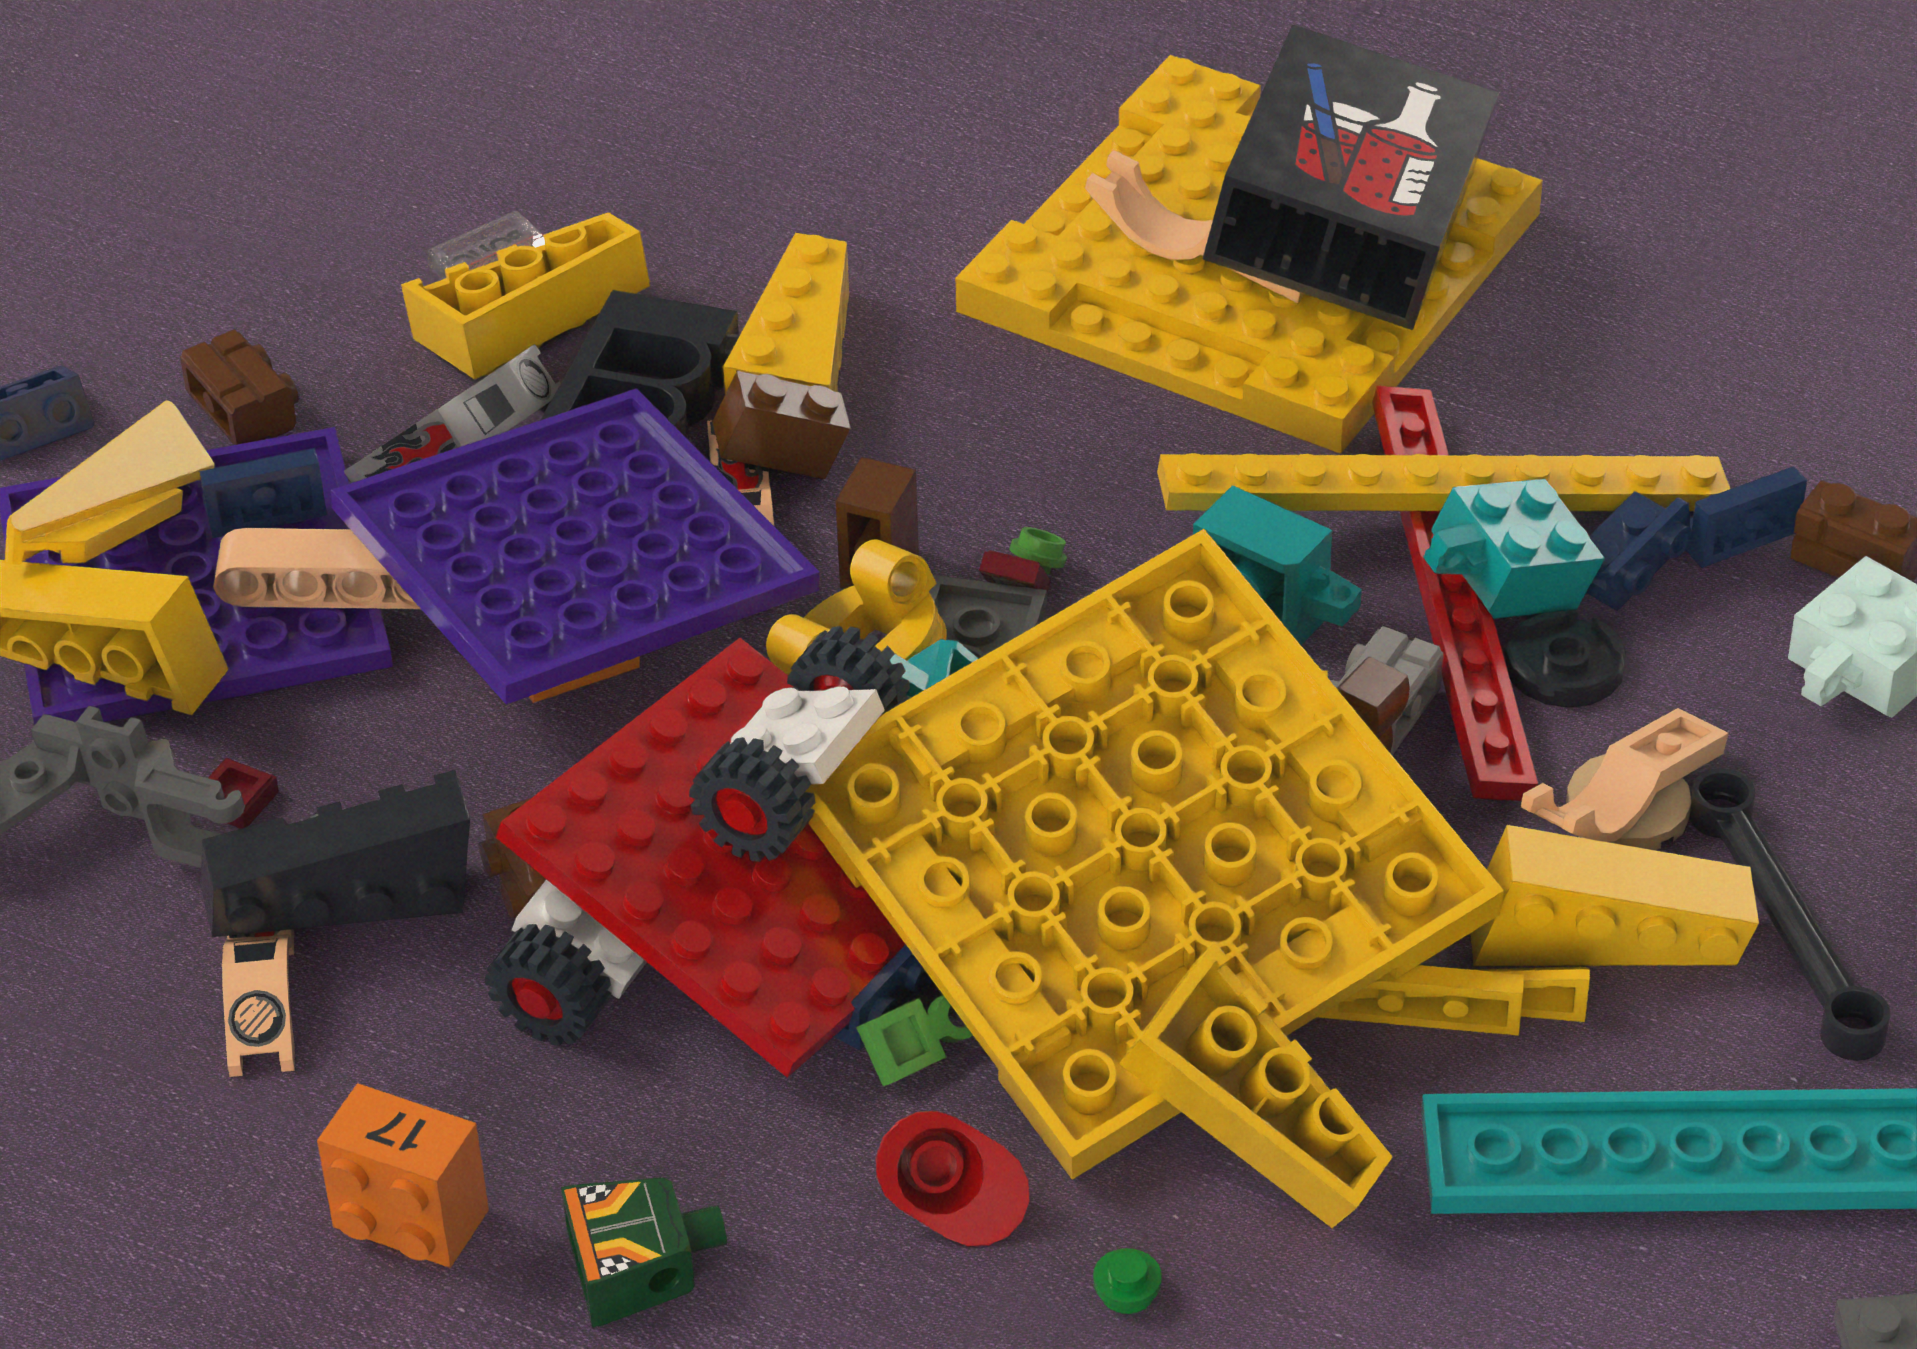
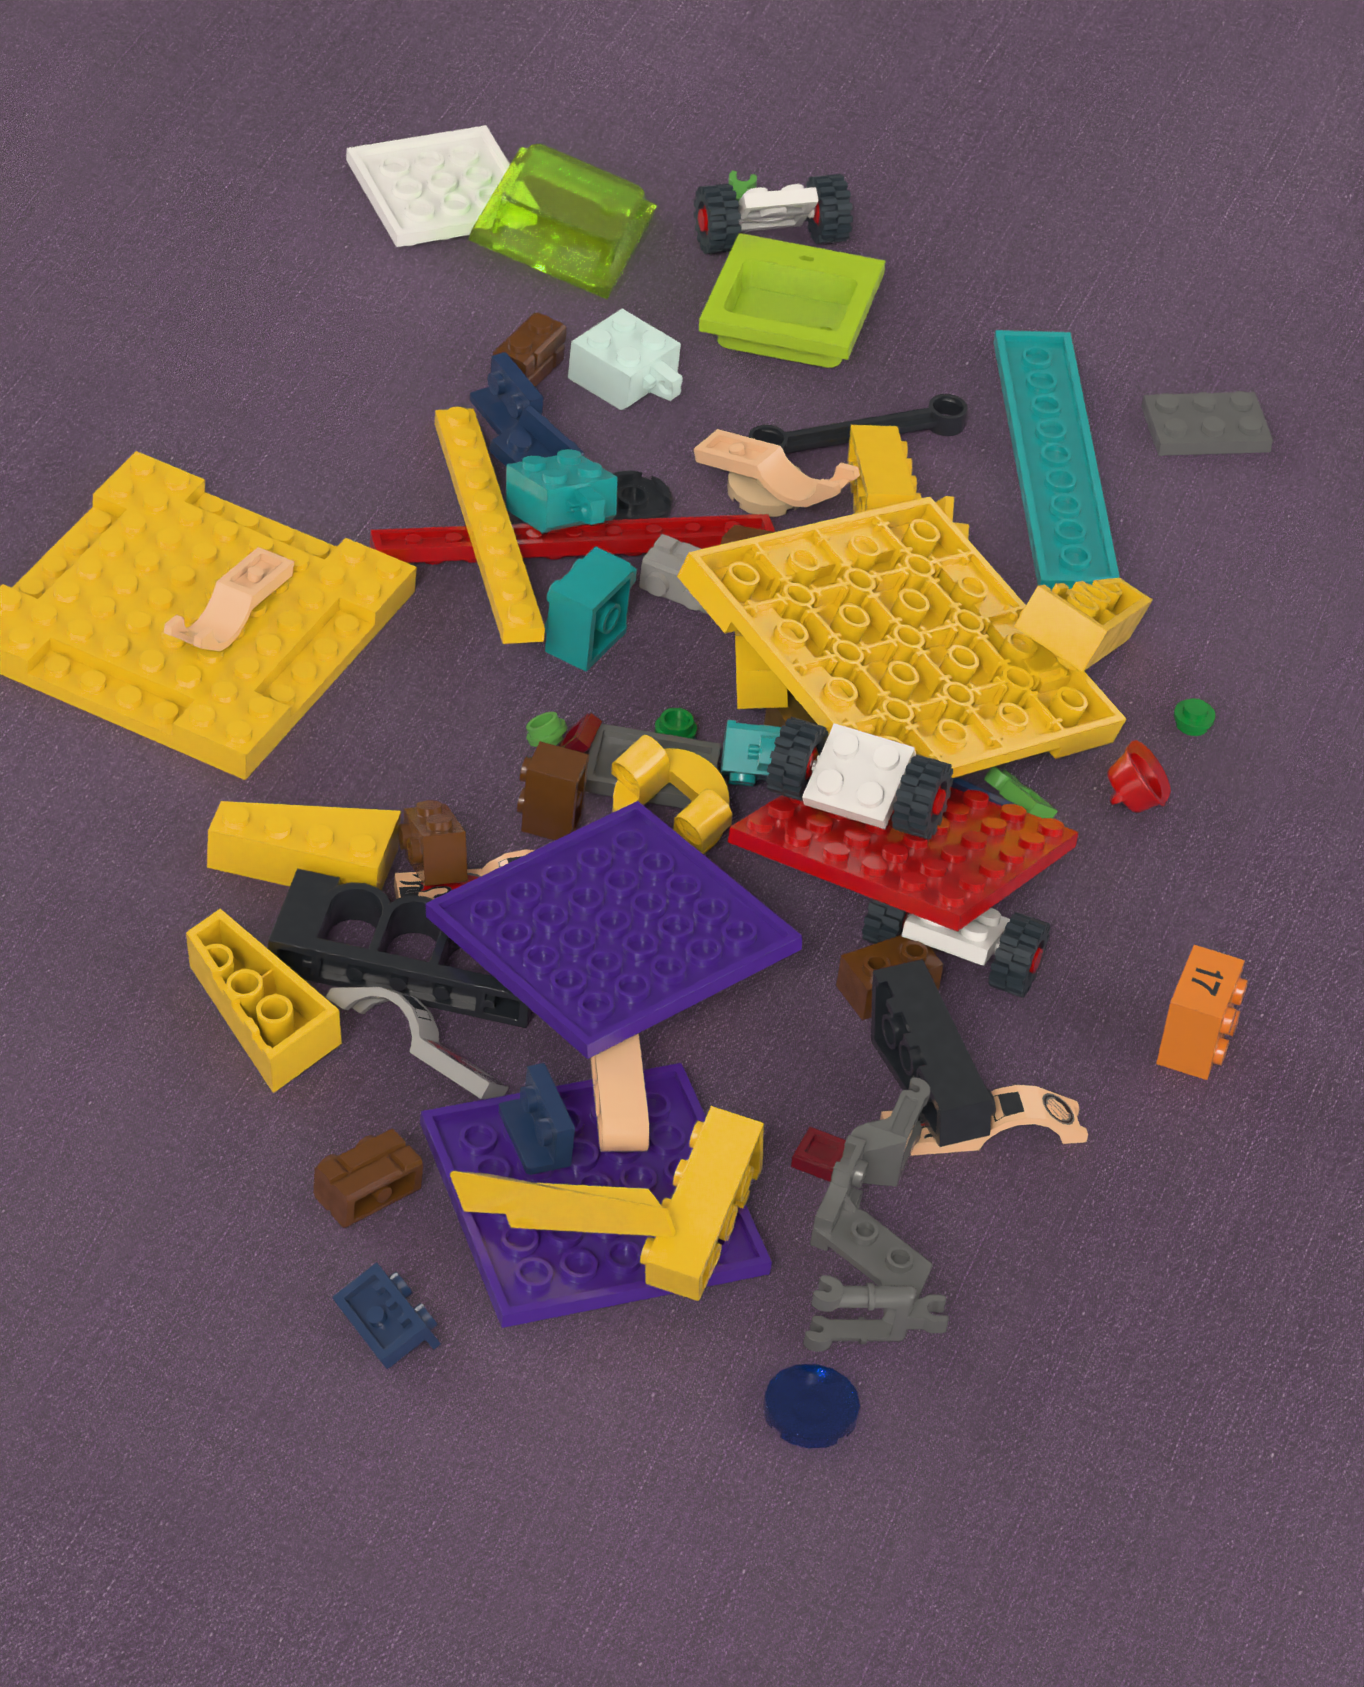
camera: 100 degrees left, 0 degrees up
clear tile [426,210,544,279] -> none
dark green torso [561,1177,727,1328] -> none
black brick [1202,24,1499,330] -> none

